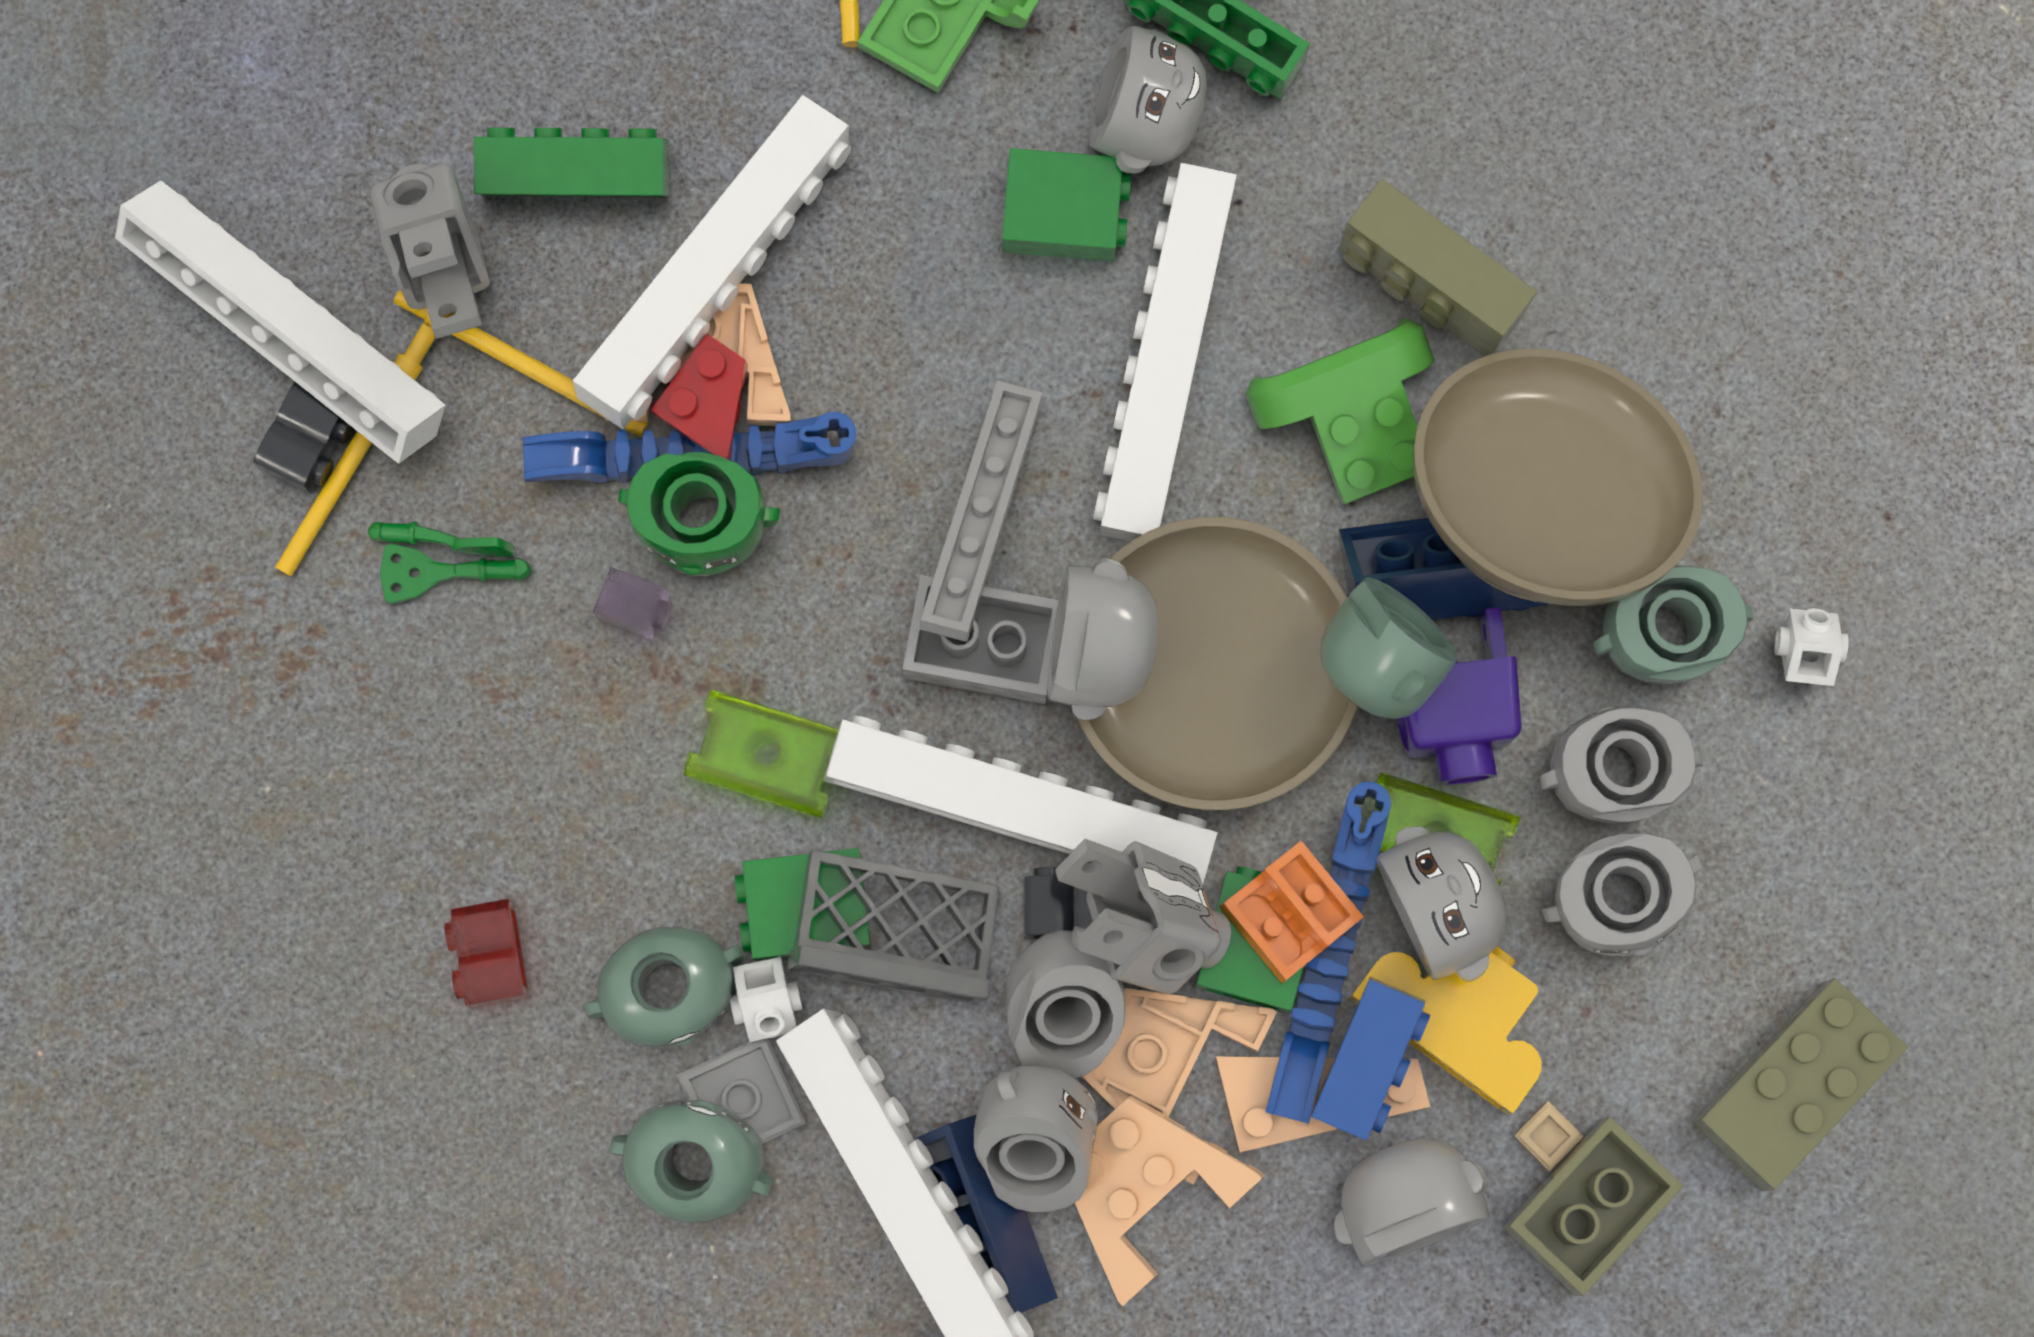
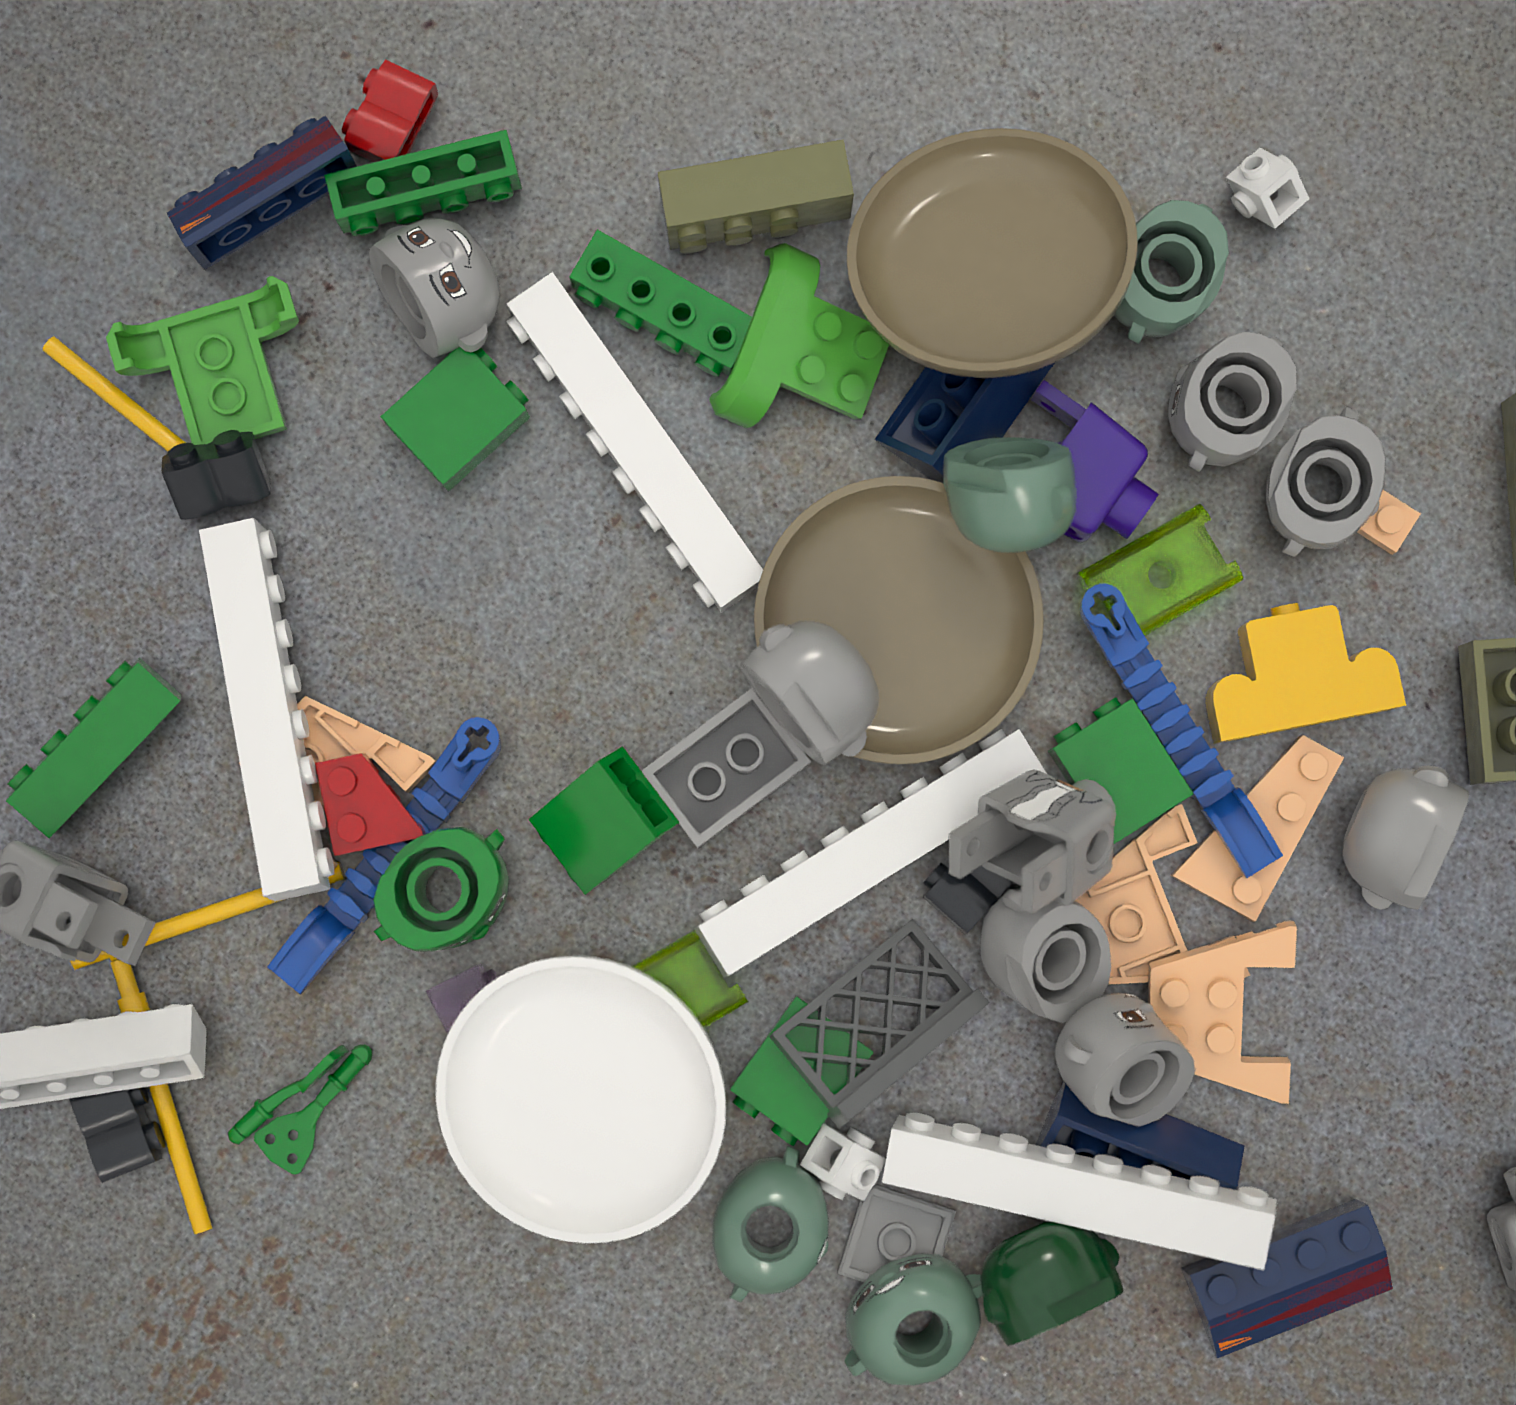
camera: 50 degrees left, 5 degrees up
clear red brick [444,899,529,1009] -> none
light grey plate [920,380,1043,642] -> none
orange slope [1219,841,1364,984] -> none
blue brick [1311,977,1430,1141] -> none
light grey piece [1376,826,1508,982] -> none
tan tile [1512,1101,1584,1172] -> none
none -> black brick [161,430,271,520]
none -> white dish [436,956,726,1243]
none -> green brick [528,746,679,895]
none -> green brick [569,229,752,377]
none -> dark green piece [980,1221,1124,1346]
none -> light nougat plate [1357,490,1421,555]

